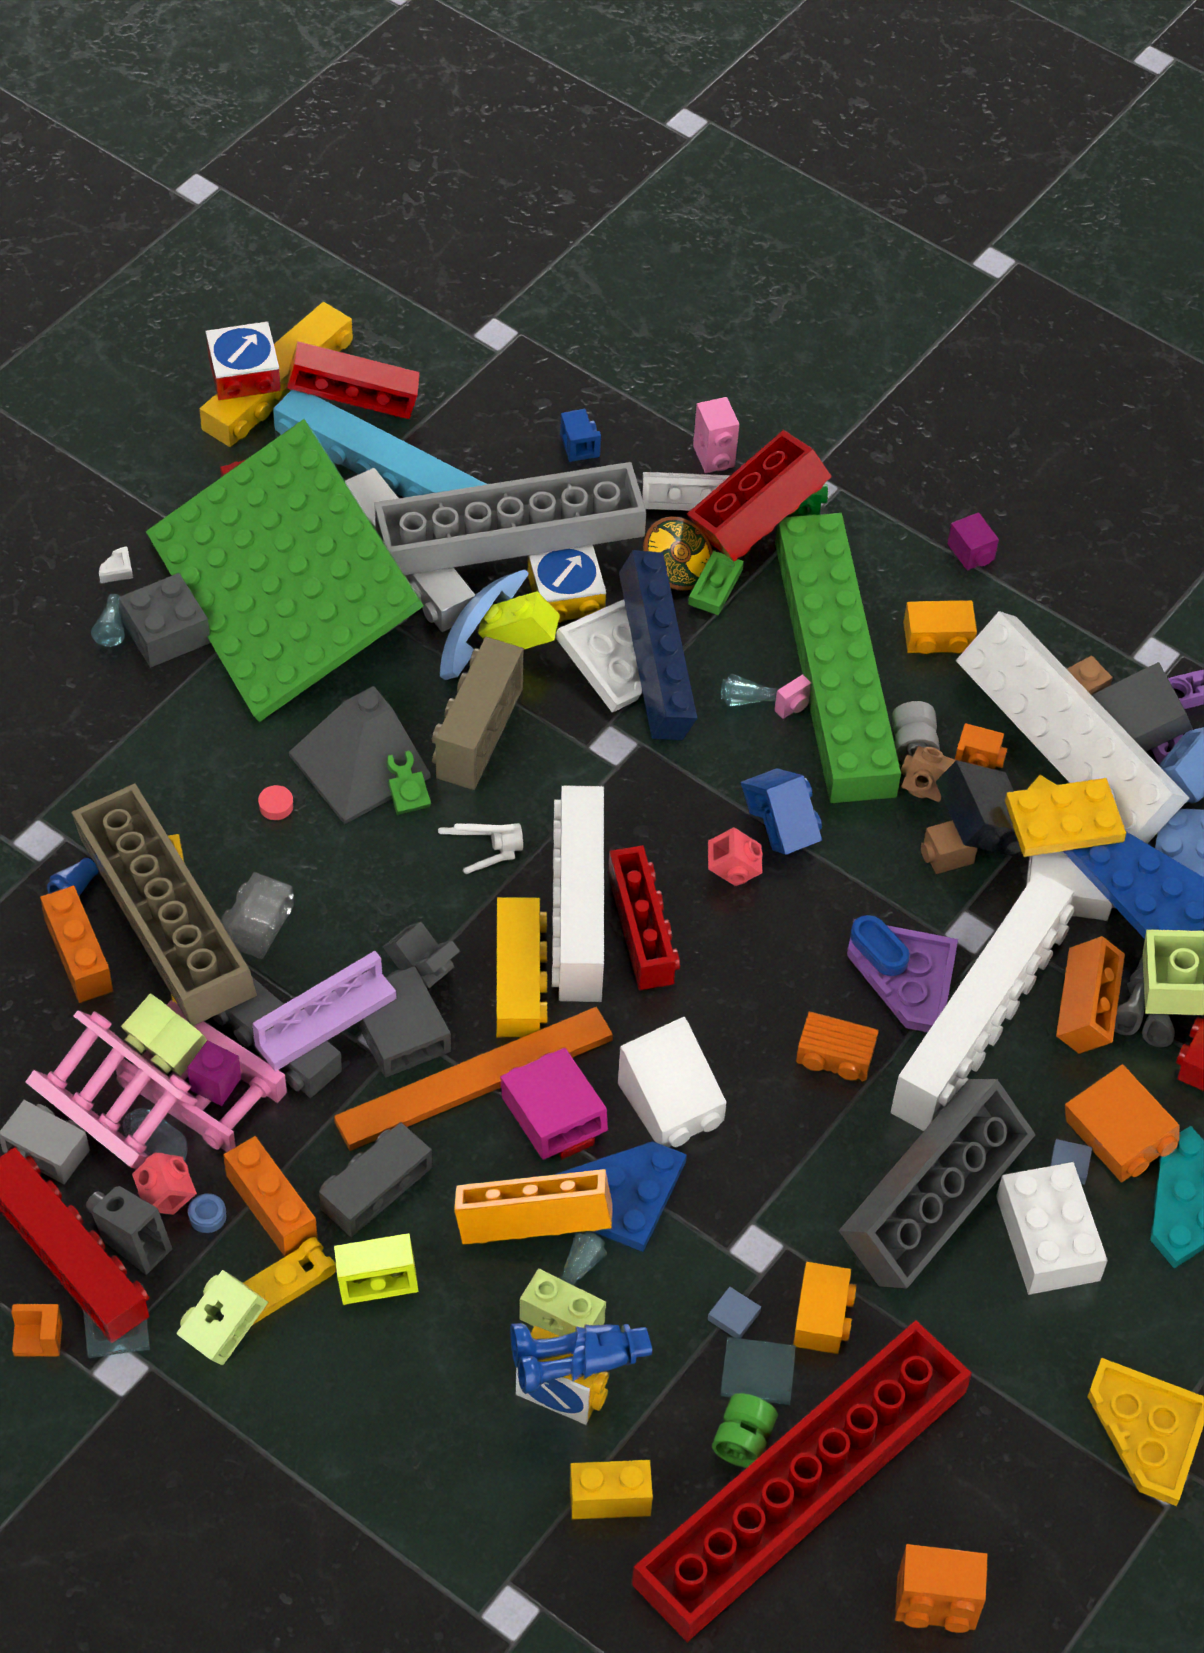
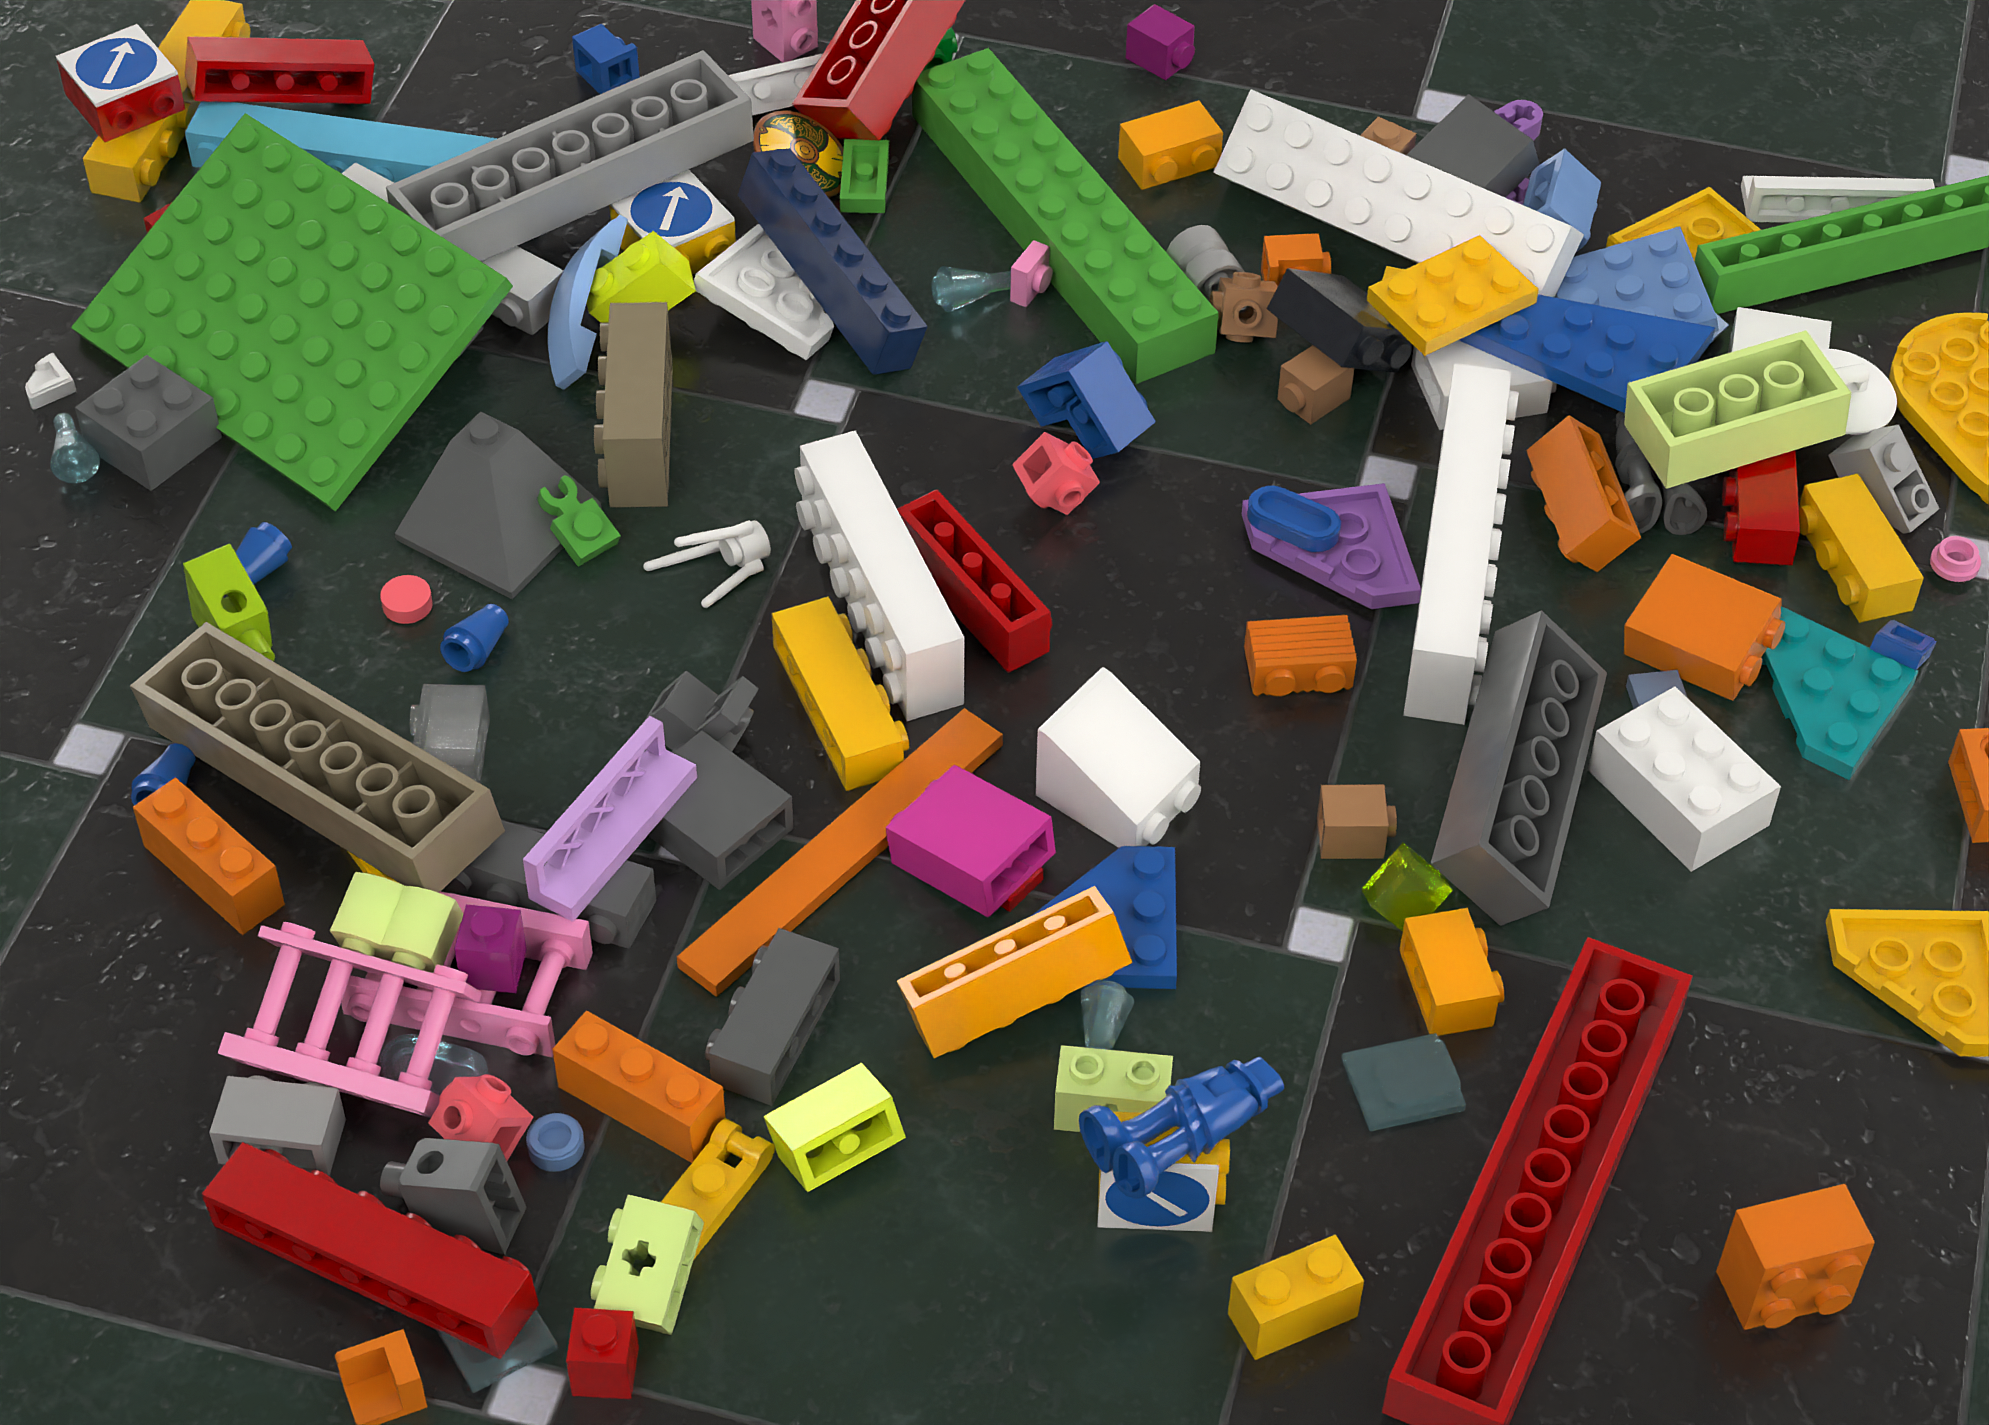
camera: 20 degrees left, 5 degrees down
sand blue tile [708,1287,761,1340] -> none
bright green wheel [712,1393,778,1468] -> none
none -> lime torso [183,543,275,661]
none -> blue cone [236,522,292,585]
none -> blue cone [440,604,509,672]
none -> red brick [566,1308,639,1399]
none -> medium nougat brick [1317,785,1397,859]
none -> clear neon green panel [1362,842,1453,932]

